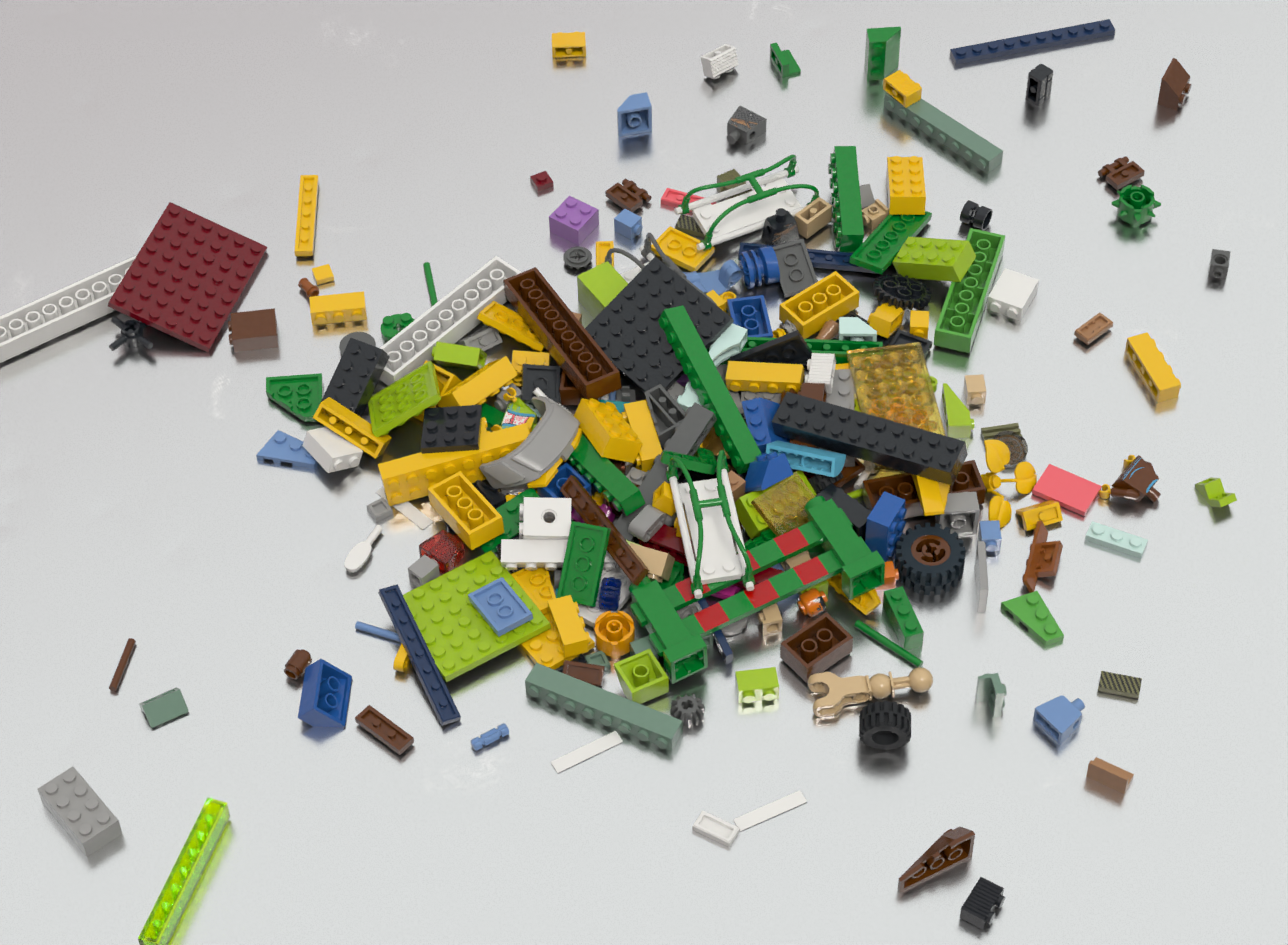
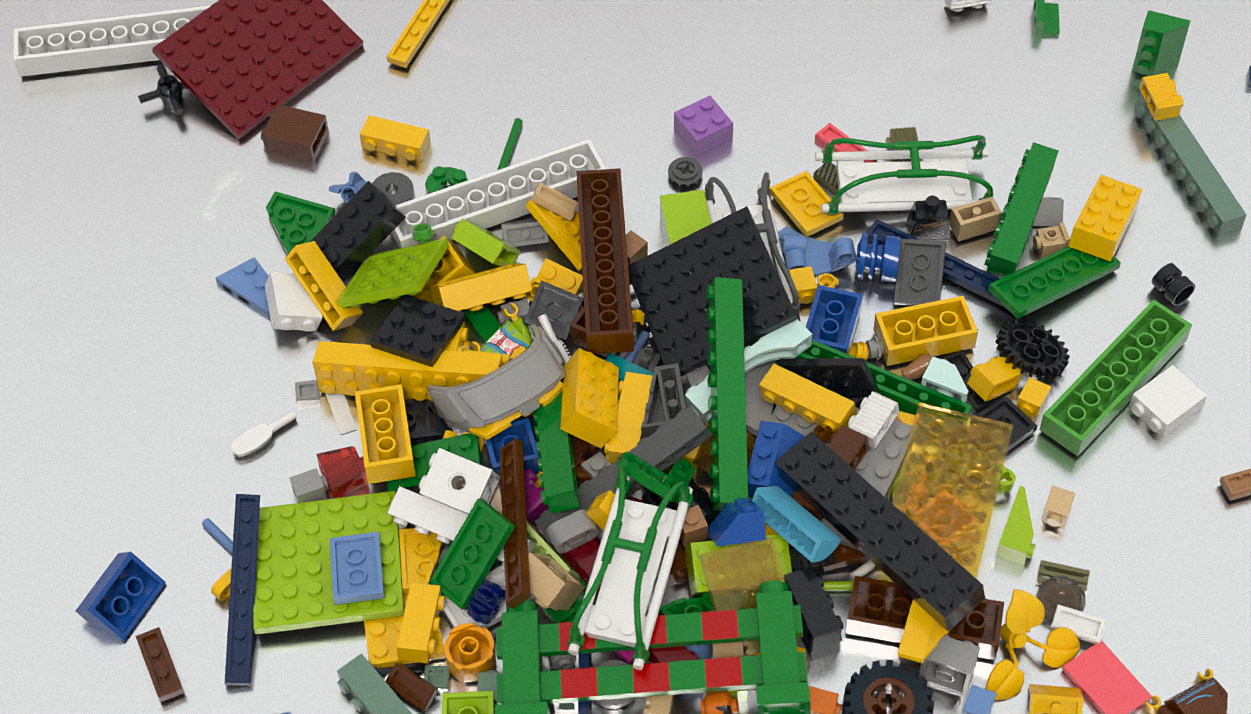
camera: 25 degrees right, 5 degrees up
reddish brown brick [284,649,312,680] -> none
dark orange pin [298,278,319,298] -> none
yellow tile [312,264,334,285] -> none
dark red plate [530,171,554,192] -> none
yellow tile [596,241,614,267] -> none
reddish brown plate [605,179,652,212] -> none
medium blue brick [614,209,643,240] -> none
medium blue slope [617,92,652,137] -> none
dark grey torso [726,106,767,144] -> none
blue brick [865,491,907,562] -> none
lime brick [892,237,976,282] -> none
none -> medium blue brick [329,171,367,205]
none -> bright green plate [412,223,434,243]
none -> tan tile [531,182,578,221]
none -> white tile [1050,605,1107,645]

